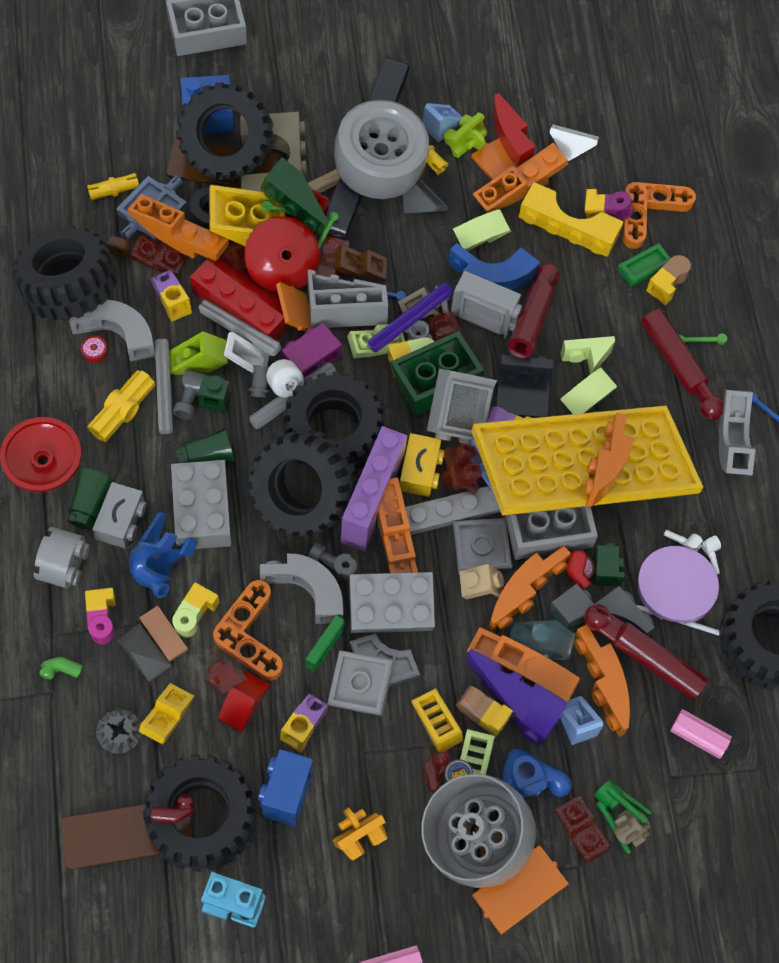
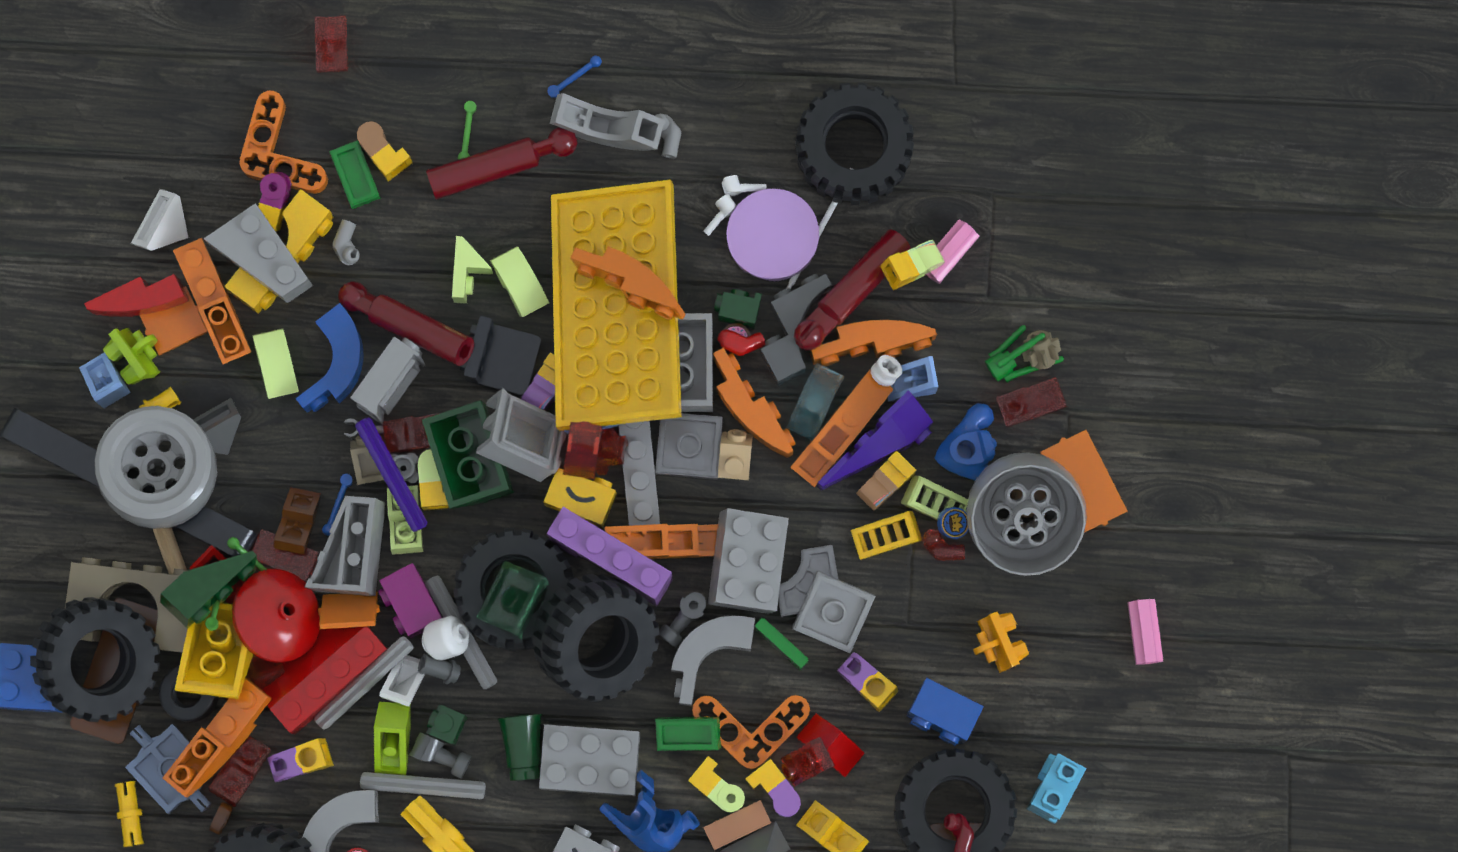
camera: 75 degrees left, 15 degrees up
none -> light grey wedge [204,203,313,303]
none -> clear red hips [315,15,348,73]
none -> light grey arm [332,219,360,265]
none -> clear green slope [476,561,549,640]
none -> clear red slope [563,421,602,479]
none -> light grey arm [655,113,681,159]
none -> green tile [655,717,721,751]
none -> leg [745,759,801,817]
none -> white bush [870,355,902,387]
none -> leg [880,240,945,290]

